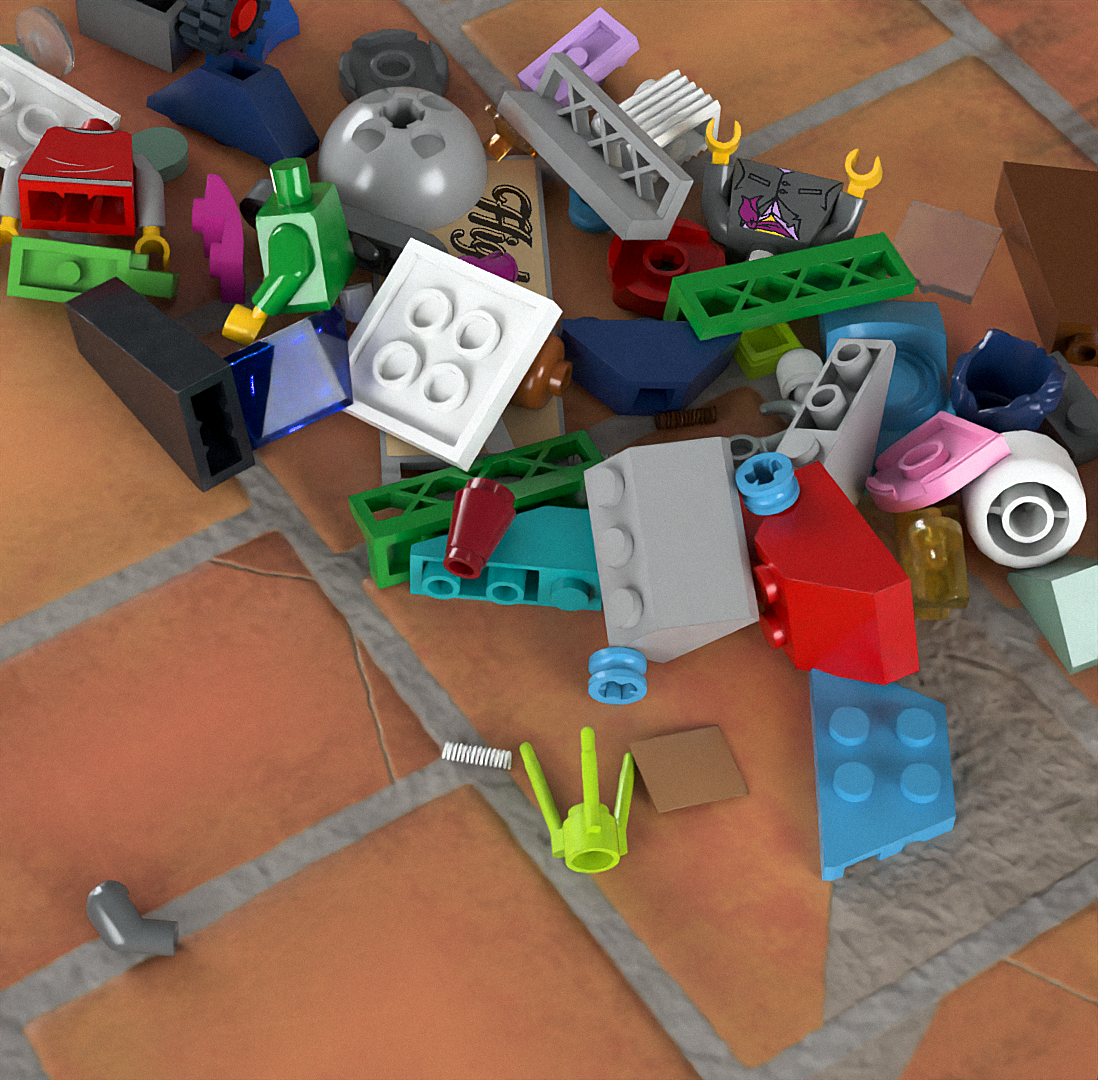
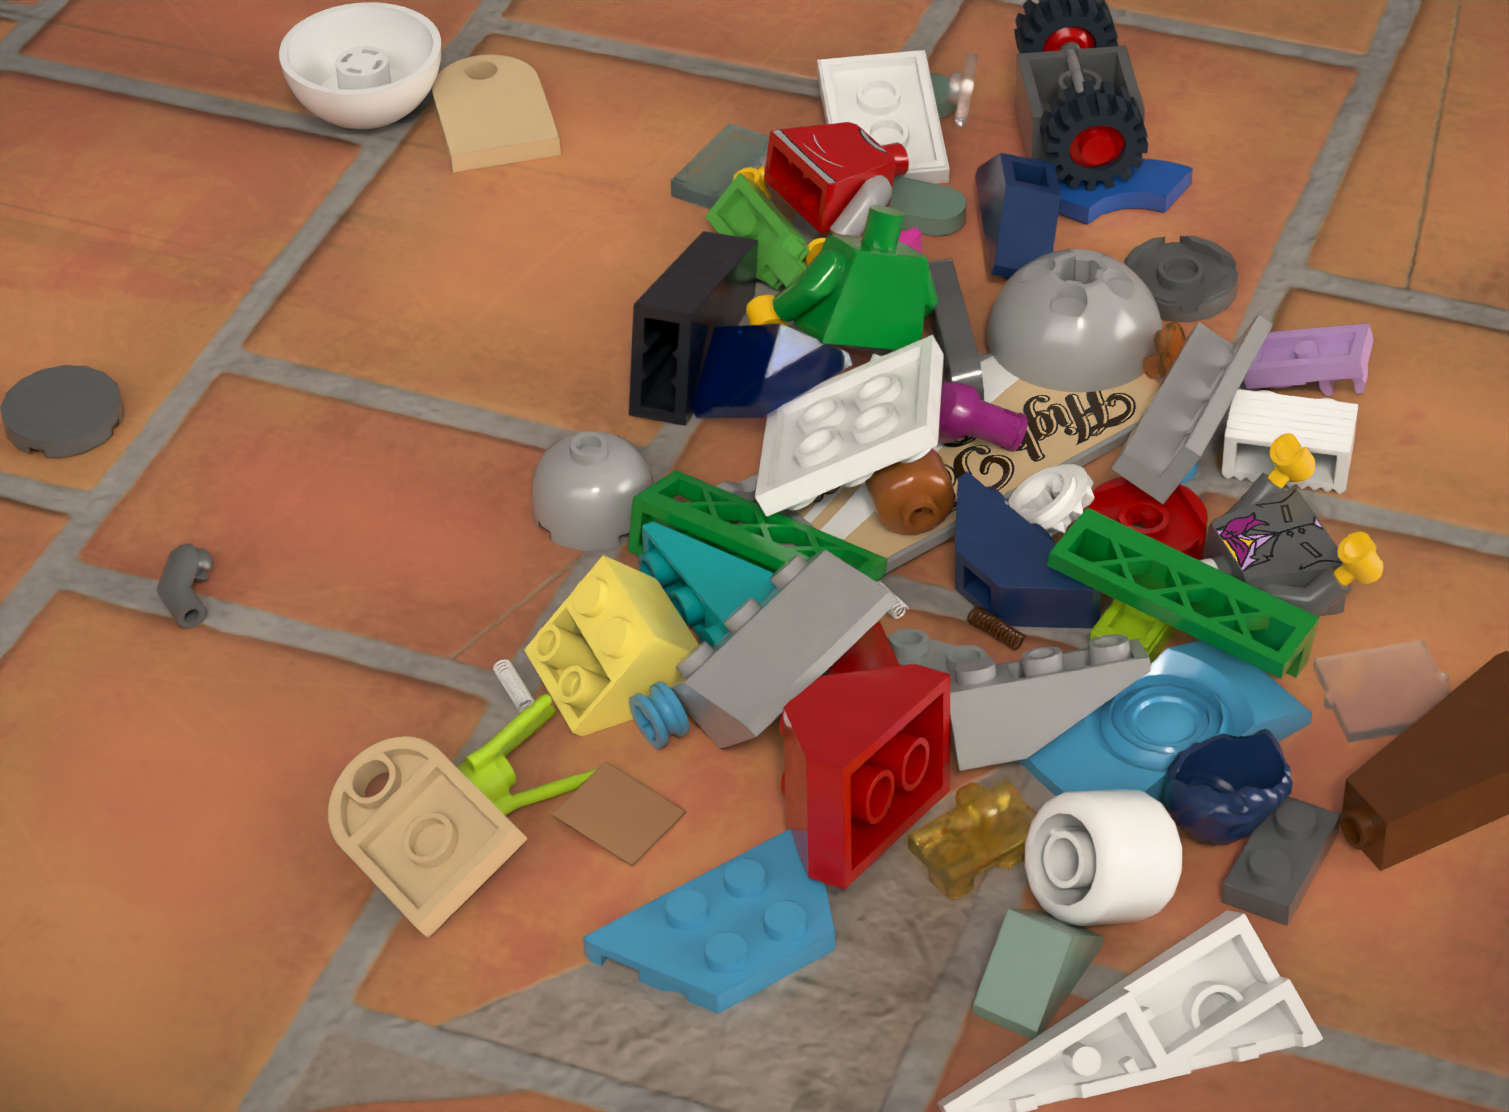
camera: 60 degrees right, 10 degrees down
dark red cone [443,478,516,579] -> none
dark azure bush [735,452,800,515] -> none
bright pink tile [865,411,1011,513] -> none
none -> tan tile [328,736,528,938]
none -> light yellow slope [524,555,699,736]
none -> light grey cylinder [532,431,653,551]
none -> white gear [1008,464,1095,537]

